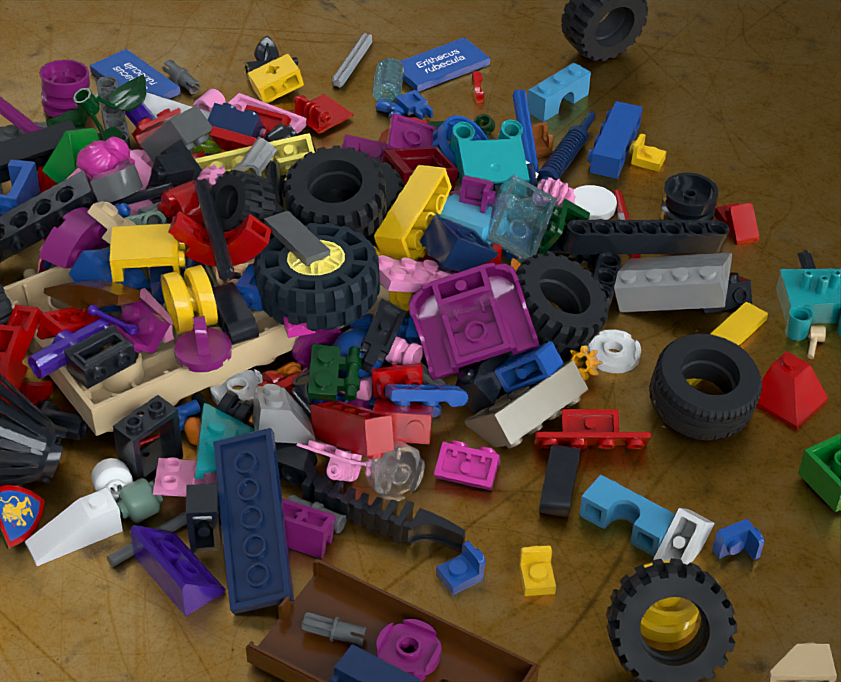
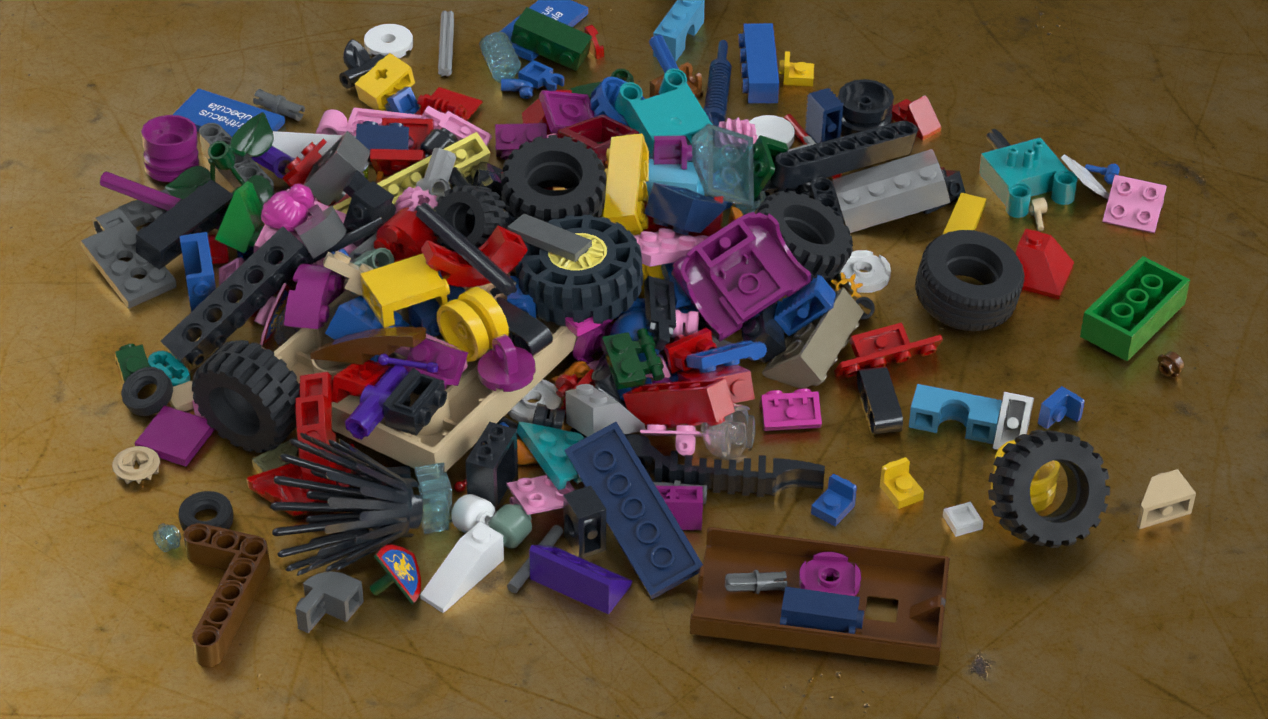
camera: 20 degrees left, 0 degrees up
none -> white tile [364,24,413,58]
none -> blue tile [385,87,420,114]
none -> clear light blue window [415,462,452,534]
none -> bright pink hinge [421,106,492,146]
none -> dark green brick [510,7,593,71]
none -> dark blue brick [805,88,843,144]
none -> black hinge [856,297,875,320]
none -> white tile [943,502,984,537]

